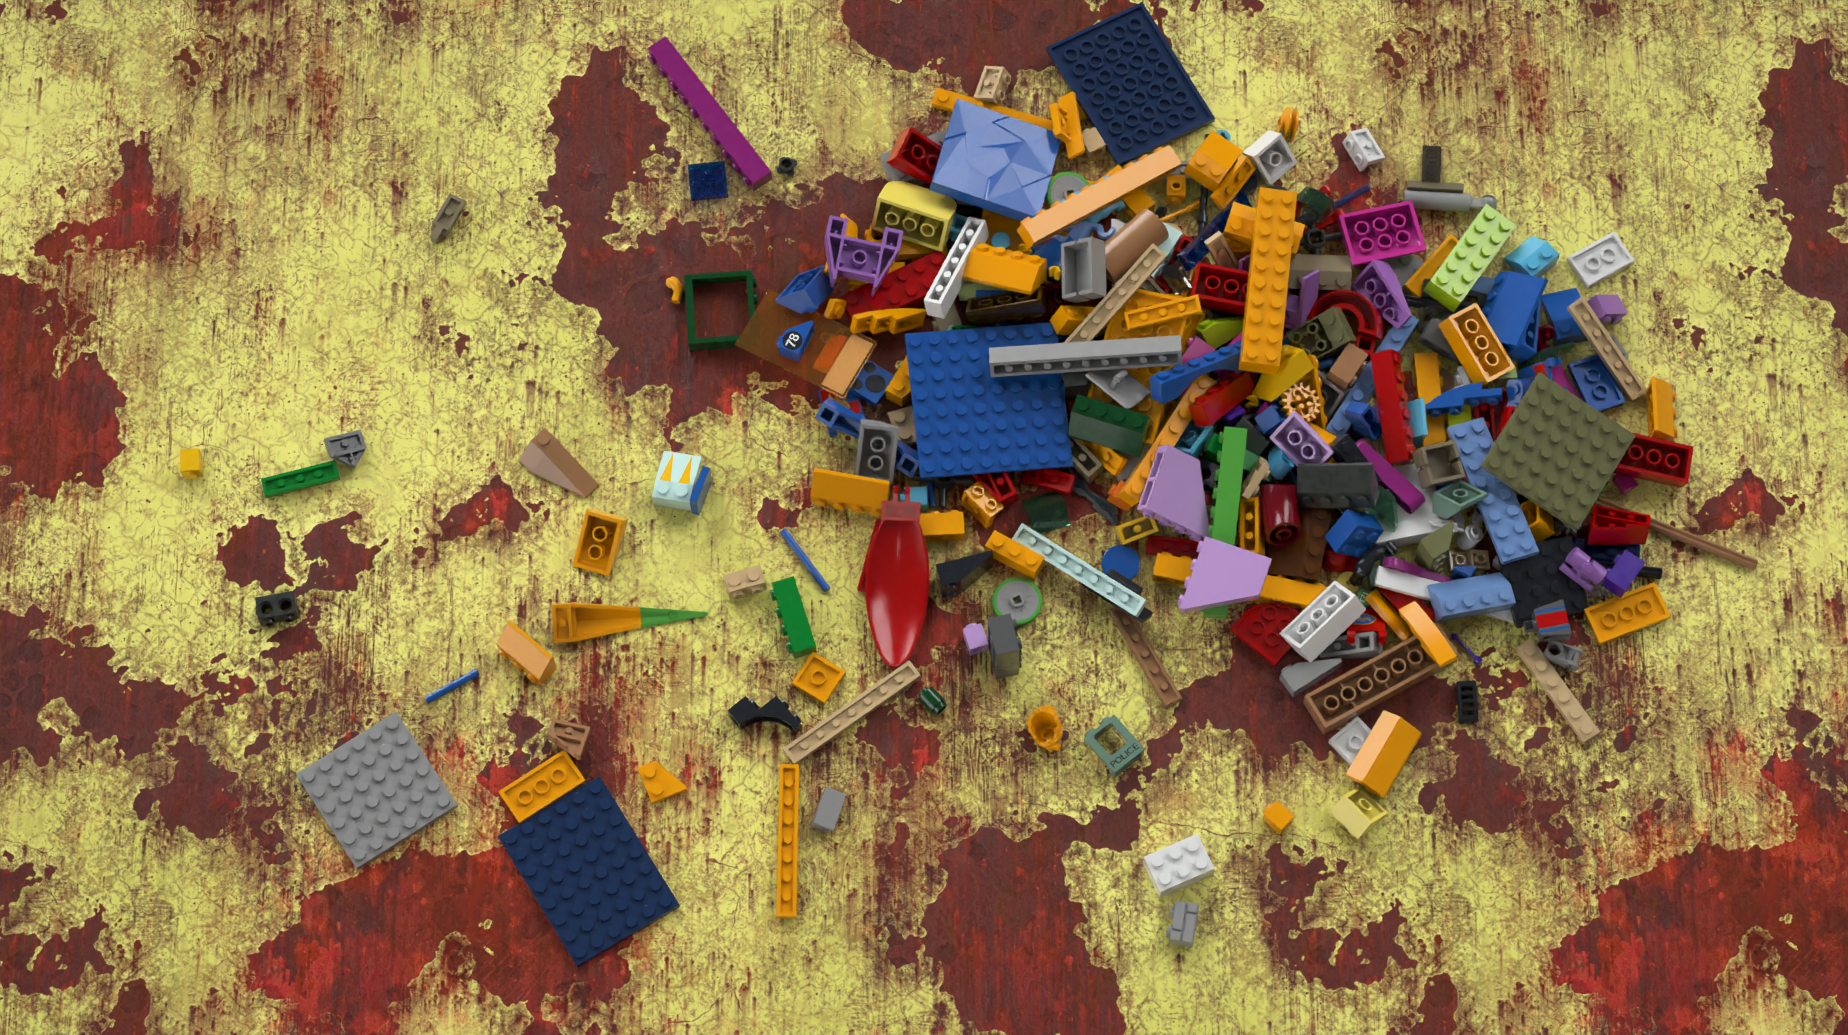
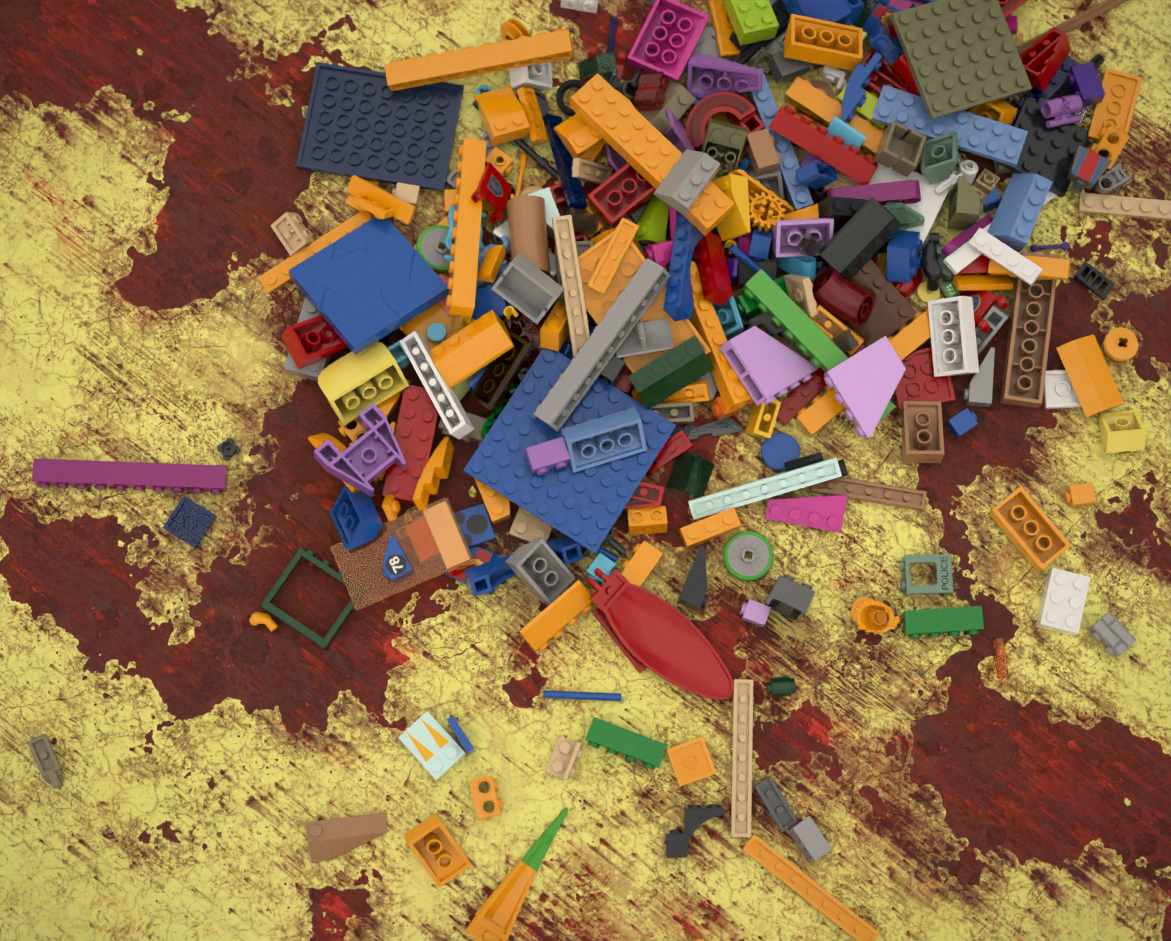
camera: 55 degrees left, 10 degrees up
none -> light orange brick [385,29,574,92]
none -> light orange brick [469,775,504,820]
none -> red flag [471,162,512,224]
none -> light orange slope [477,245,506,283]
none -> medium lavender brick [525,437,570,475]
none -> medium blue slope [561,407,647,473]
none -> clear red brick [634,71,669,111]
none -> light grey slope [654,149,720,216]
none -> blue bar [728,244,774,280]
none -> dark grey hinge [754,776,798,832]
none -> dark pink wing [764,495,848,533]
none -> clear smoke slope [796,232,825,257]
none -> clear smoke slope [832,328,859,353]
none -> medium nougat slope [902,401,945,463]
none -> green brick [902,606,984,639]
none -> blue brick [946,408,978,440]
none -> white plate [968,228,1043,286]
none -> light orange brick [988,486,1071,573]
none -> clear orange pin [992,638,1009,679]
none -> light orange brick [1090,123,1130,169]
none -> light orange piece [1103,327,1139,362]

